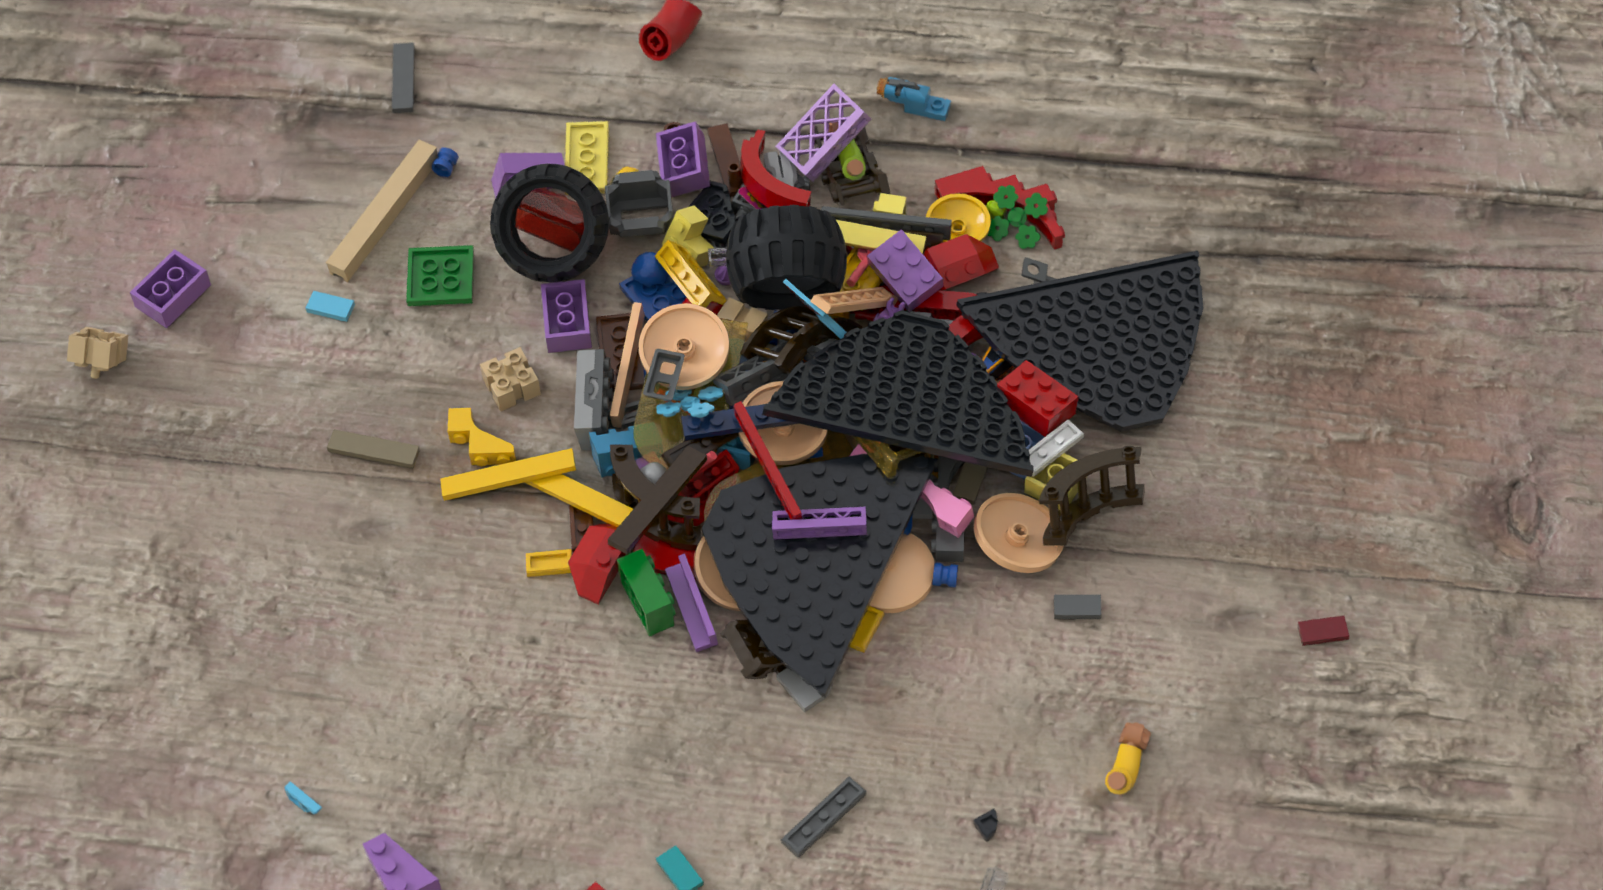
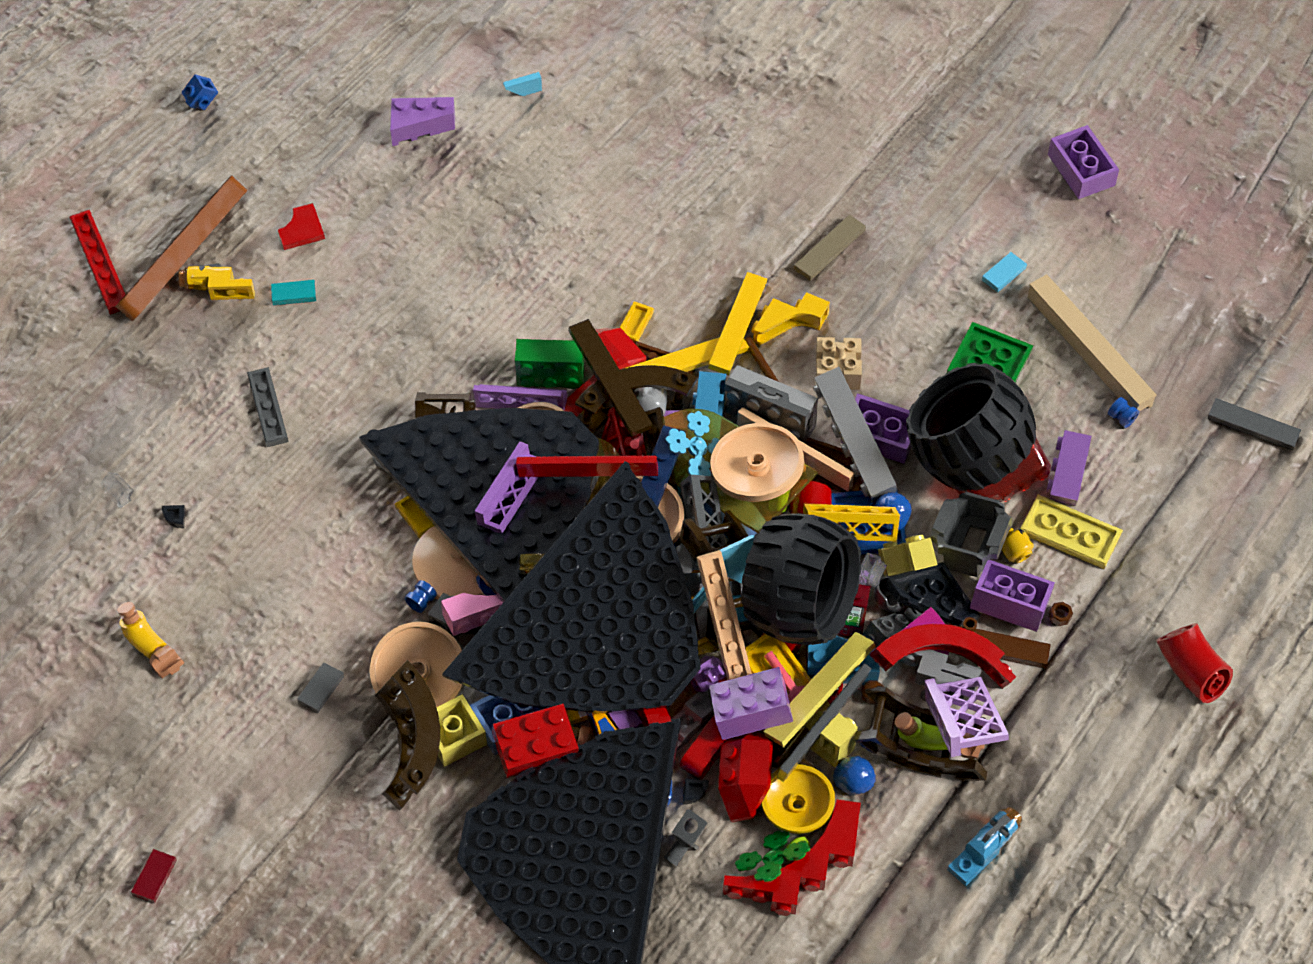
camera: 115 degrees right, 0 degrees up
tan brick [67,327,128,378] -> none
dark grey piece [643,349,685,402] -> none
white tile [1029,420,1084,477] -> none
none -> reddish brown bar [744,336,779,382]
none -> light grey brick [813,367,897,502]
none -> blue hair [833,756,876,796]

